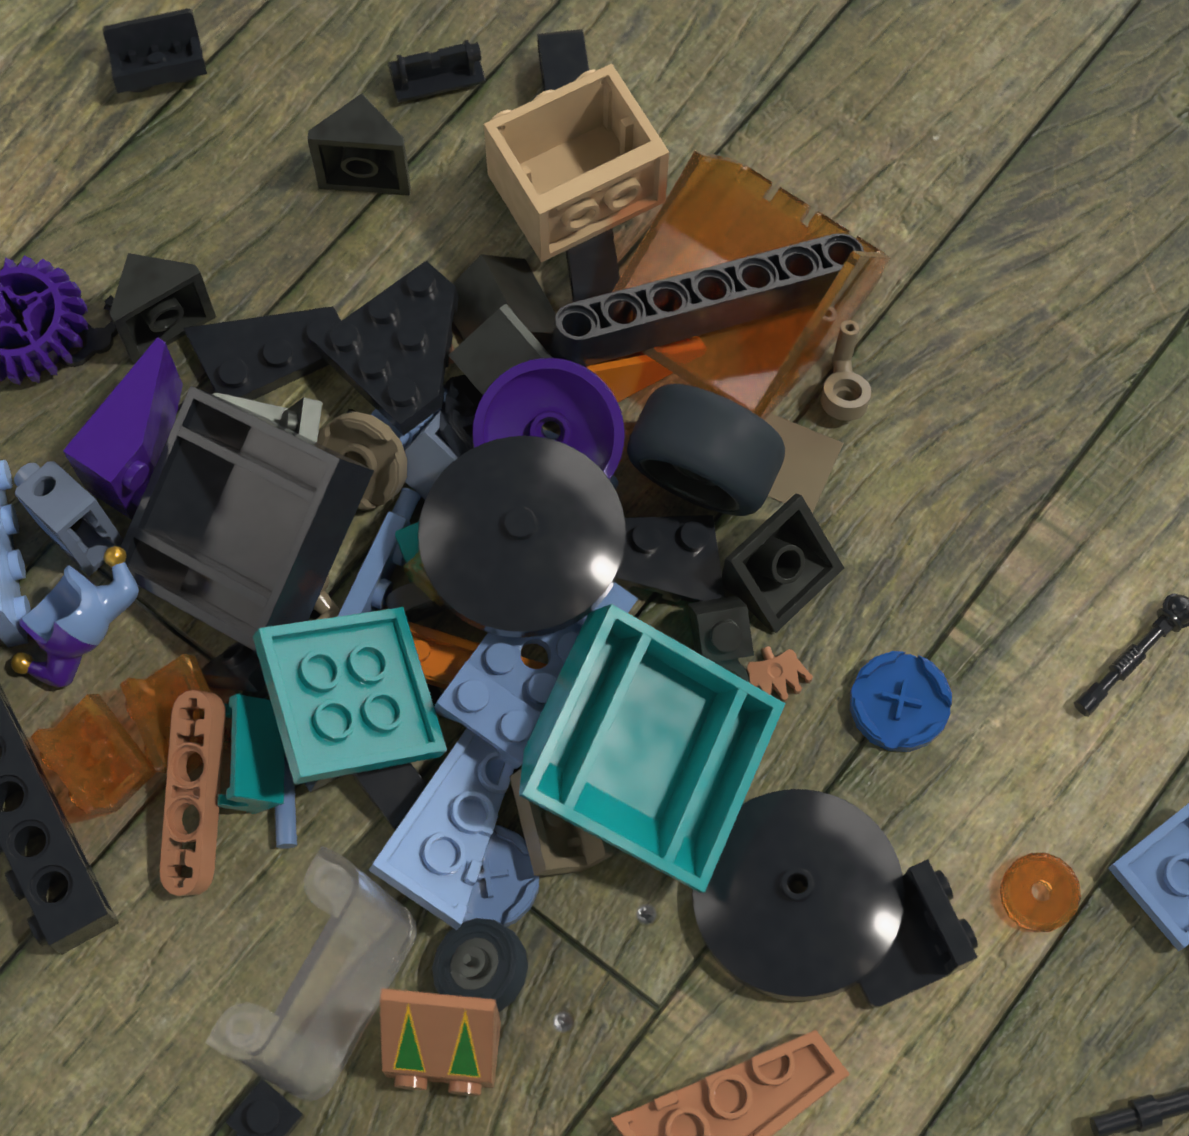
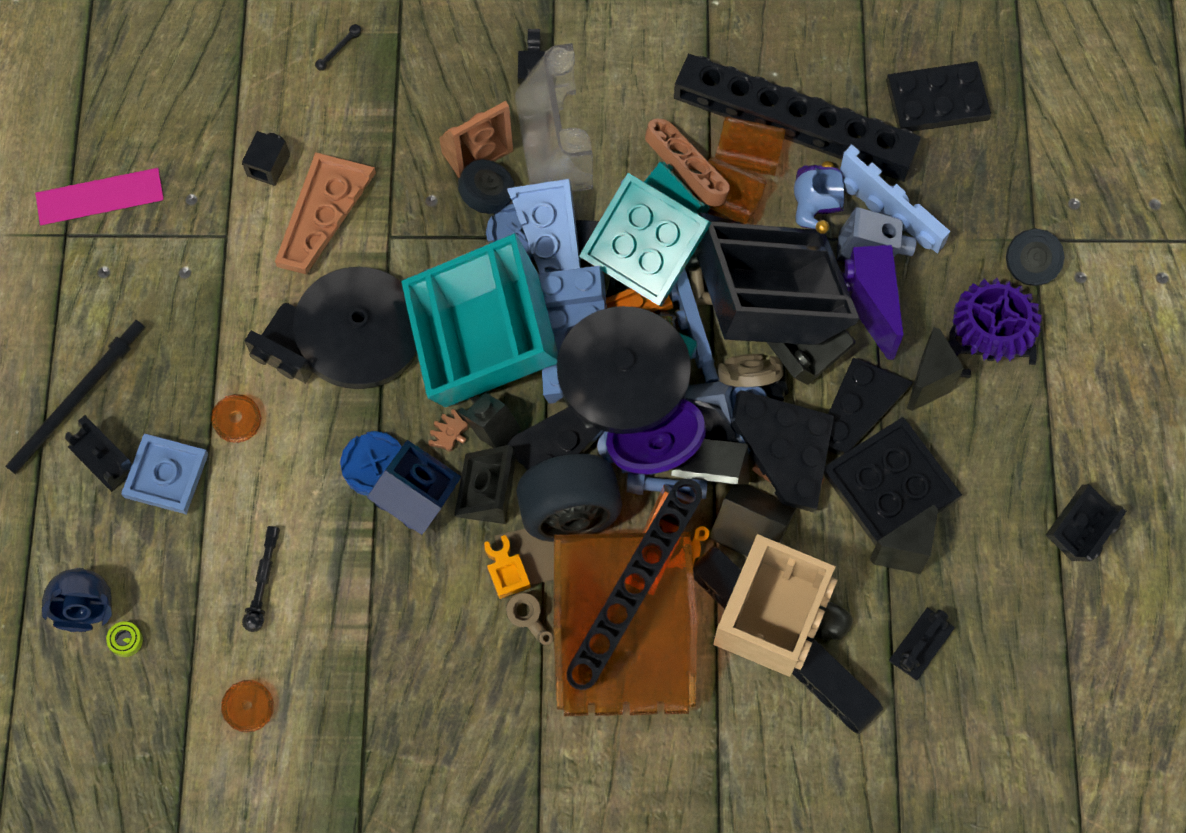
camera: 145 degrees right, 0 degrees up
none -> dark blue slope [367,440,461,535]
none -> light orange plate [484,535,531,599]
none -> black plate [824,417,962,546]

